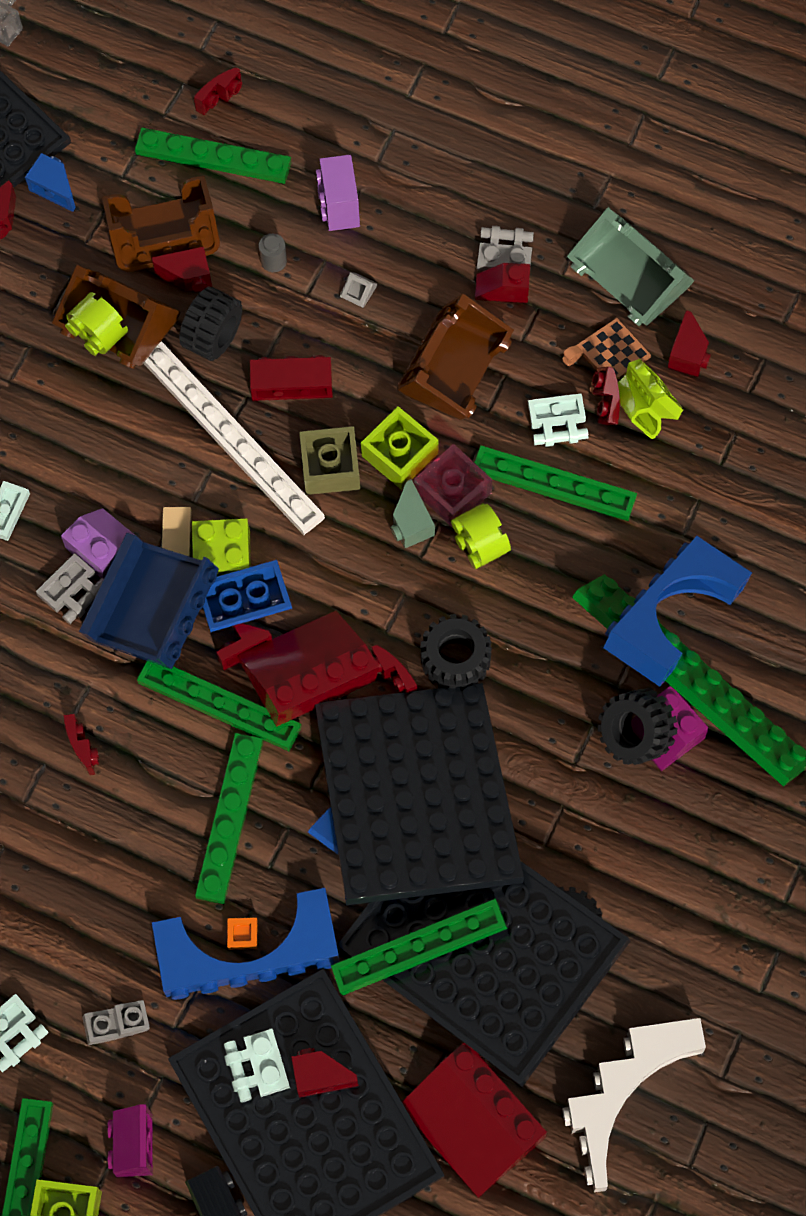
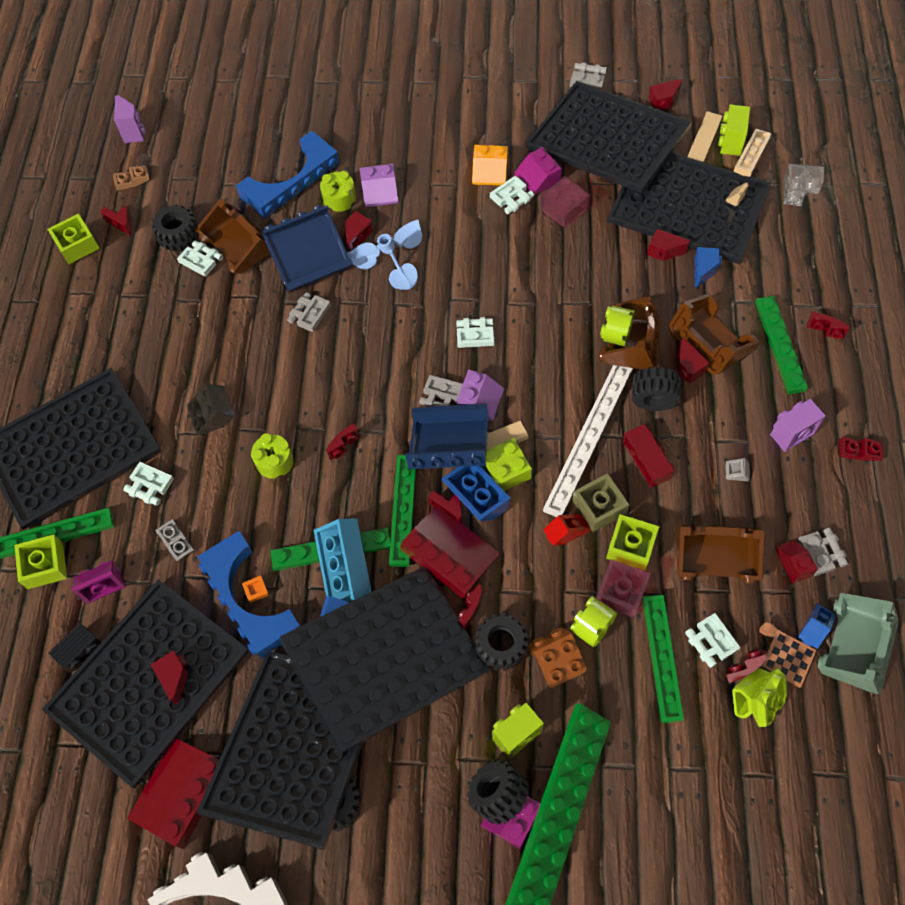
camera: 70 degrees right, 5 degrees down
light aqua plate [224,1029,290,1102] -> none
dark grey brick [259,234,287,272] -> none
green plate [331,899,508,995] -> none
sand green slope [391,479,435,548] -> none
blue arch [603,536,752,687] -> none
dark red slope [668,310,711,377] -> none
none -> lime brick [251,433,294,479]
none -> dark azure slope [314,518,372,603]
none -> lime brick [492,703,544,760]
none -> dark orange bracket [528,628,586,688]
none -> red slope [543,514,591,546]
none -> blue slope [798,603,836,649]
none -> dark red slope [839,437,883,461]

